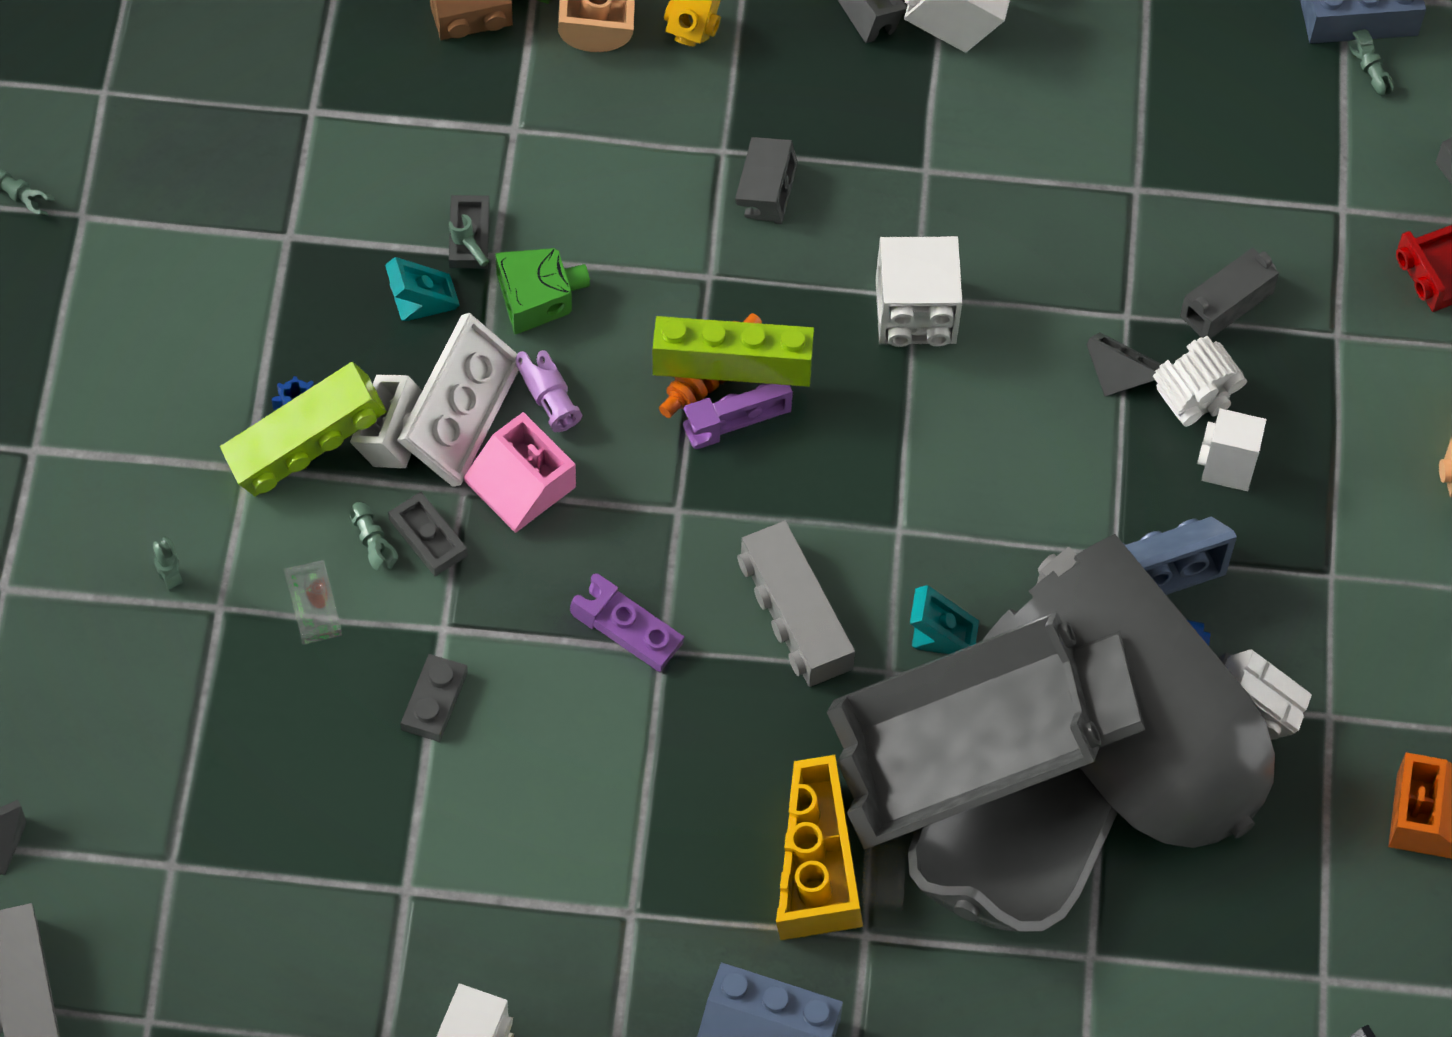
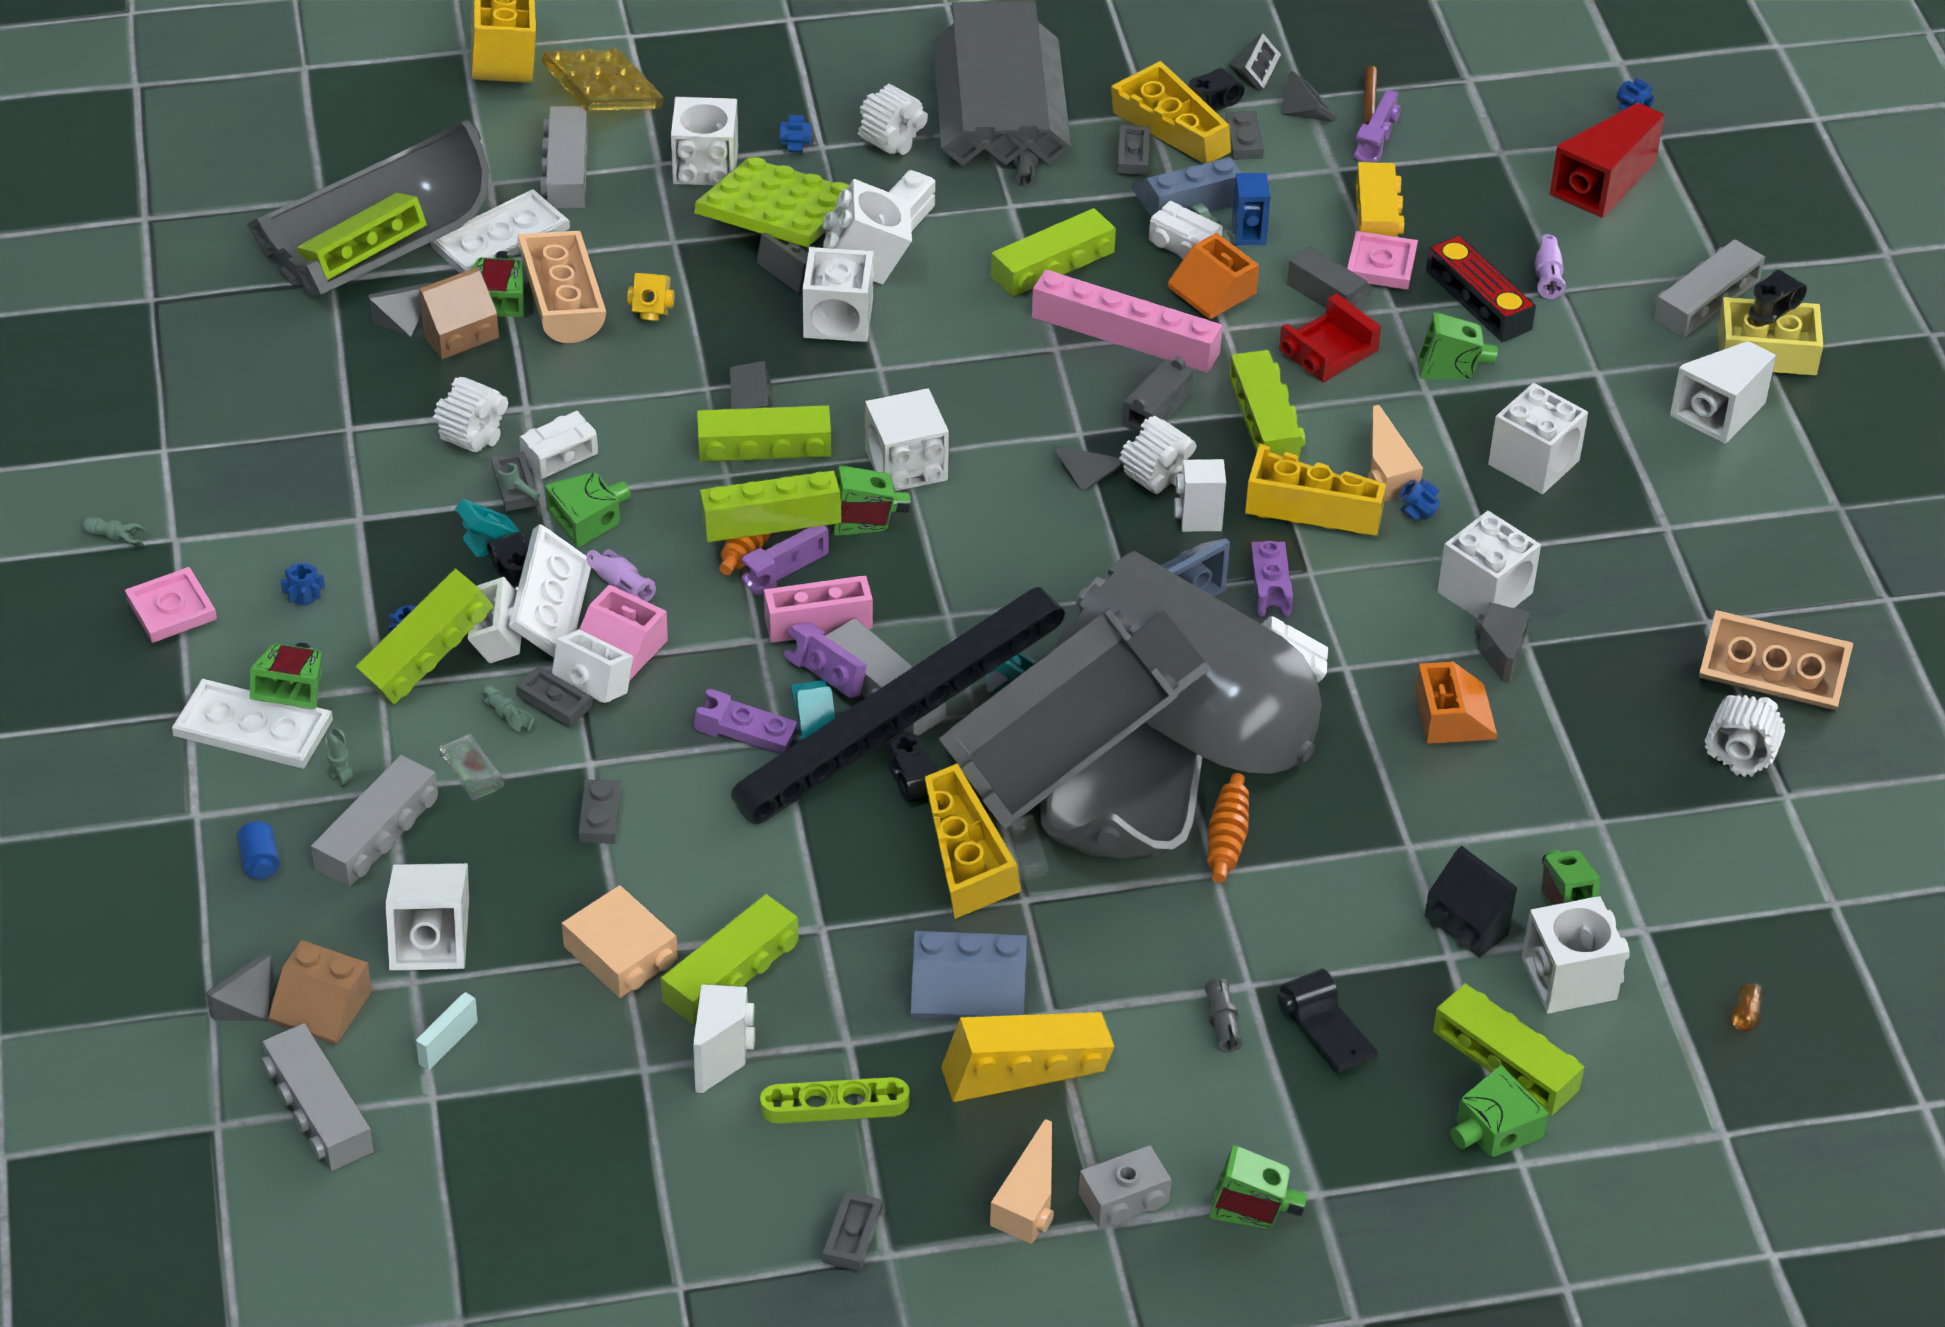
camera: 15 degrees left, 15 degrees down
none -> bright pink plate [125,567,217,643]
none -> white tile [172,679,333,769]
none -> blue brick [237,822,280,879]
none -> bright green torso [250,643,322,709]
none -> medium nougat slope [268,940,372,1045]
none -> blue gear [280,563,325,605]
none -> light grey brick [311,755,438,888]
none -> white slope [386,863,469,970]
none -> light aqua tile [416,992,478,1070]
none -> white brick [433,377,508,452]
none -> black piece [487,531,528,591]
none -> white brick [519,411,598,480]
none -> white brick [552,629,633,703]
none -> light nougat brick [562,885,678,998]
none -> lime brick [661,894,799,1025]
none -> lime brick [697,405,831,462]
none -> black beam [731,587,1065,824]
none -> bright pink brick [764,575,873,643]
none -> medium lavender plate [784,623,867,698]
none -> teal slope [791,680,835,740]
none -> white brick [803,247,873,342]
none -> bright green torso [831,466,910,536]
none -> black piece [889,732,939,802]
none -> lime brick [991,208,1116,297]
none -> bright pink brick [1032,270,1223,373]
none -> white brick [1149,201,1223,259]
none -> orange slope [1168,233,1259,319]
none -> orange piece [1207,773,1249,883]
none -> lime brick [1229,350,1305,461]
none -> blue brick [1232,173,1271,245]
none -> yellow wedge [1245,444,1386,536]
none -> medium lavender plate [1251,541,1293,617]

